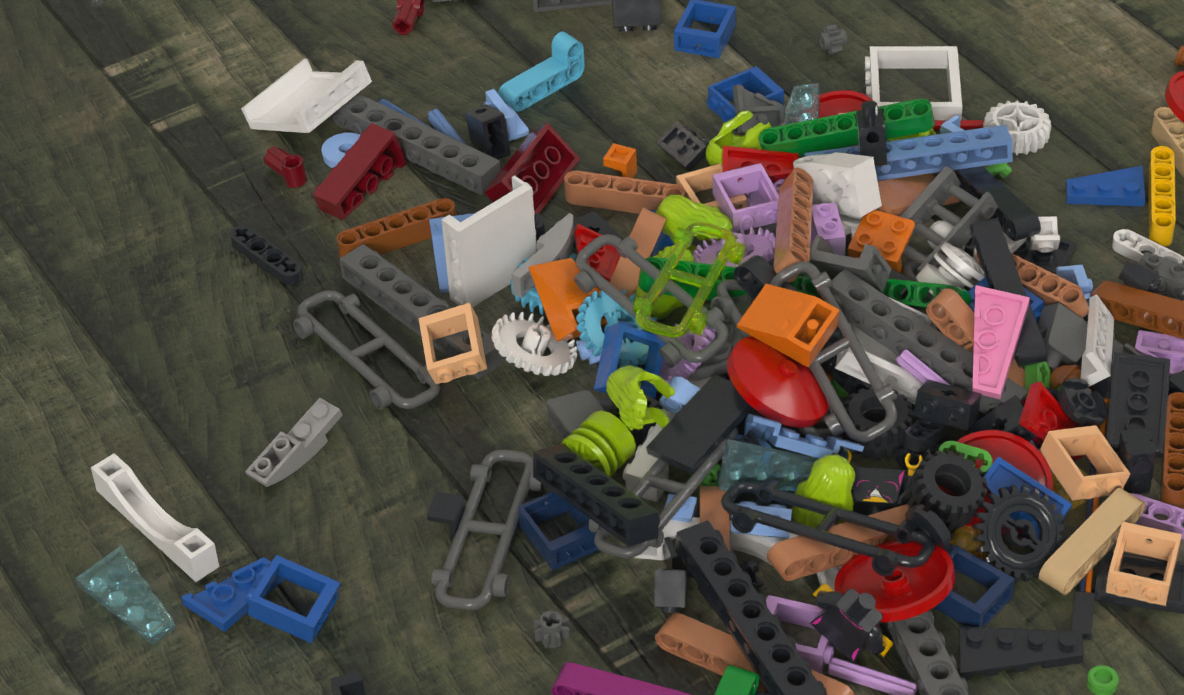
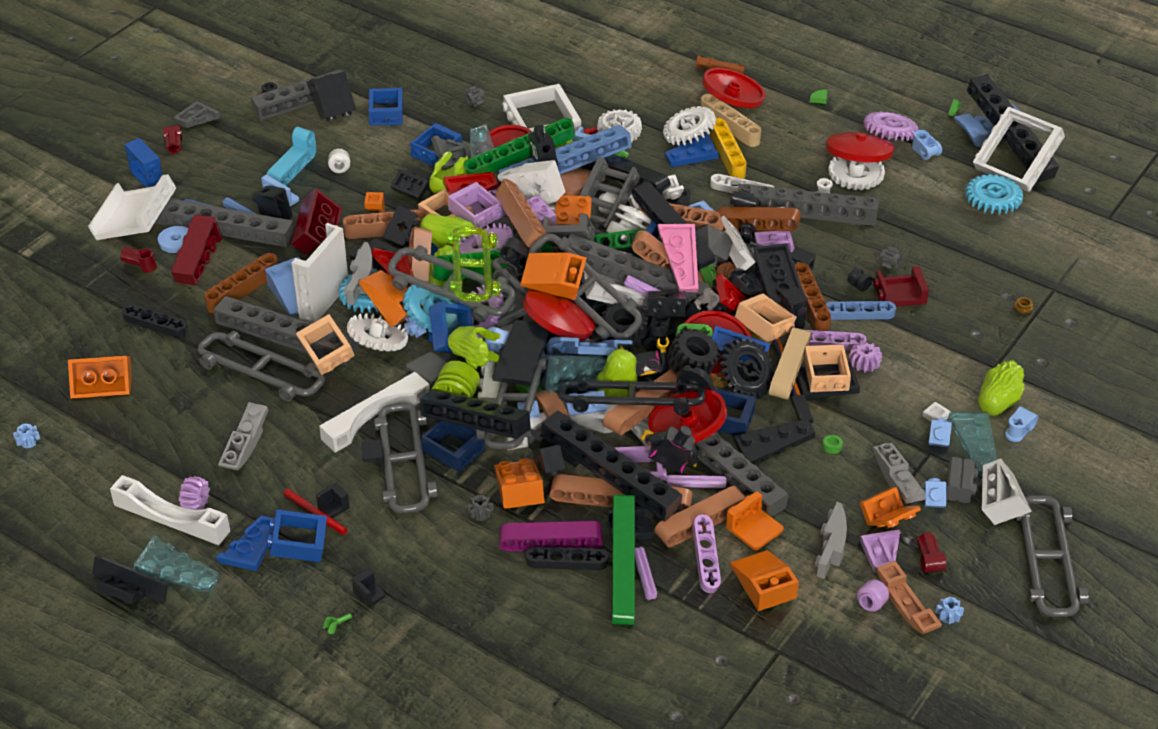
camera: 25 degrees left, 0 degrees up
none -> light blue gear [13,424,40,448]
none -> orange slope [68,356,132,399]
none -> black bracket [92,555,168,604]
none -> blue window [124,138,163,188]
none -> lavender gear [179,476,210,510]
none -> red bar [284,489,348,535]
none -> black panel [316,482,350,518]
none -> white arch [319,372,430,453]
none -> white head [328,148,350,173]
none -> black brick [383,205,419,249]
none -> orange slope [494,458,545,509]
none -> white gear [663,106,716,146]
none -> black bush [739,223,755,244]

